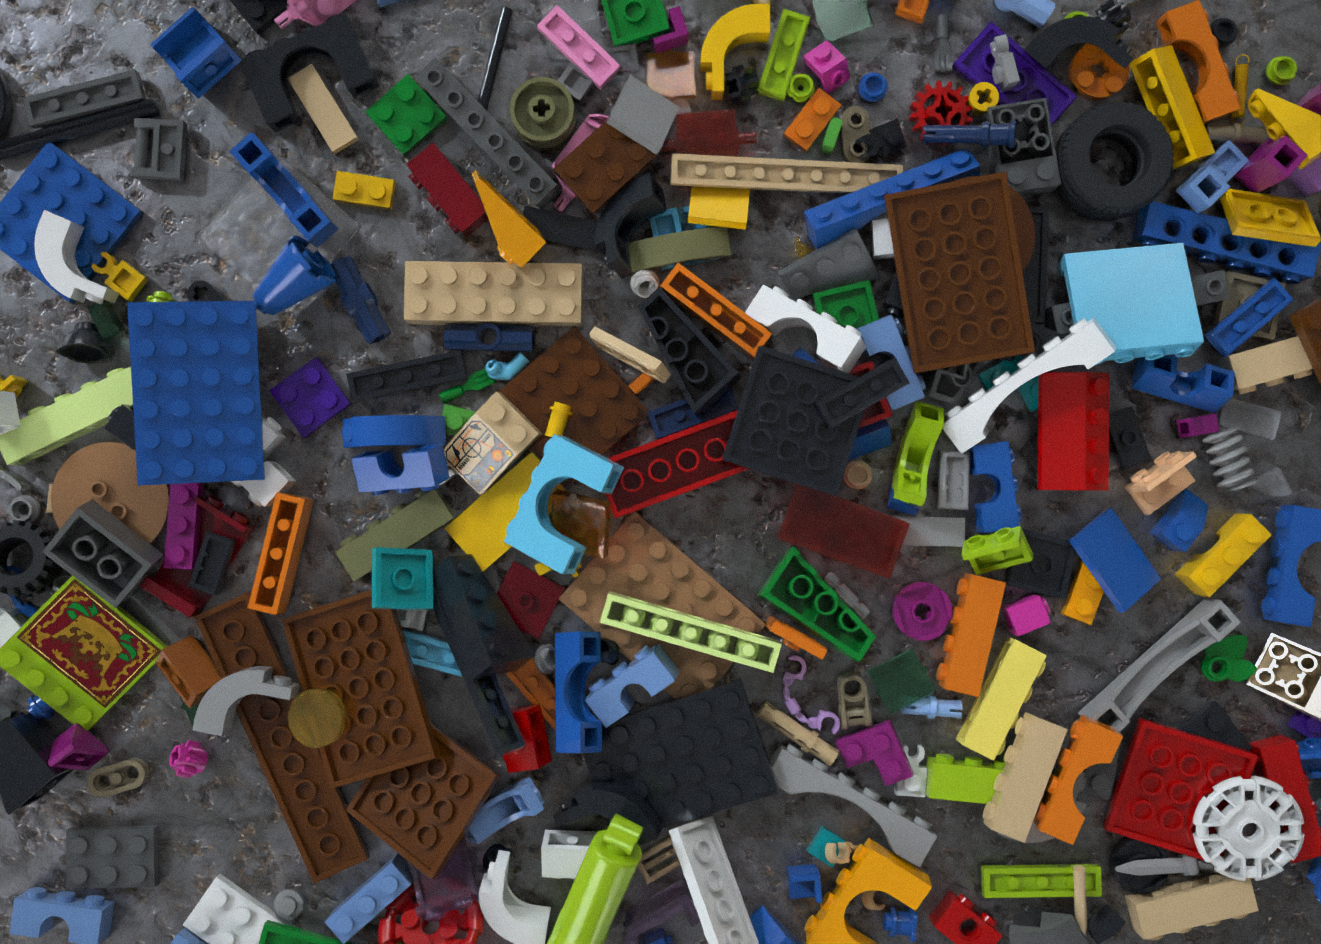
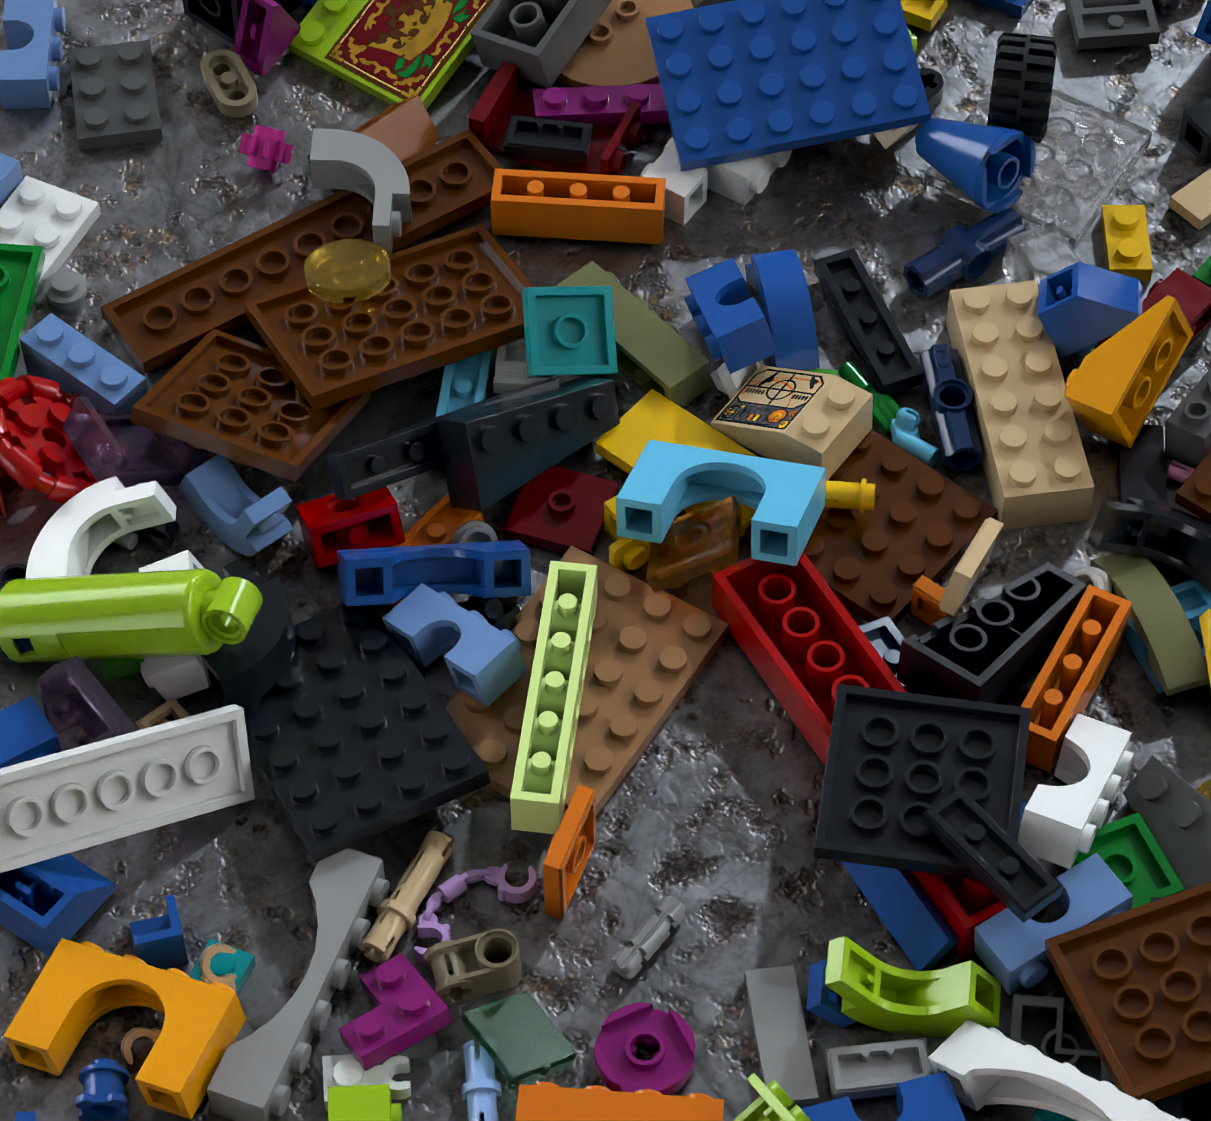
camera: 85 degrees right, 35 degrees down
blue arch [229,132,339,248] -> none
dark purple plate [269,357,352,438] -> none
green wedge [756,546,876,662] -> none
clear red brick [776,484,910,579] -> none
tan plate [843,461,872,489] -> none
none -> black tyre [987,32,1057,143]
none -> clear slope [1002,221,1082,289]
none -> blue slope [1037,262,1142,358]

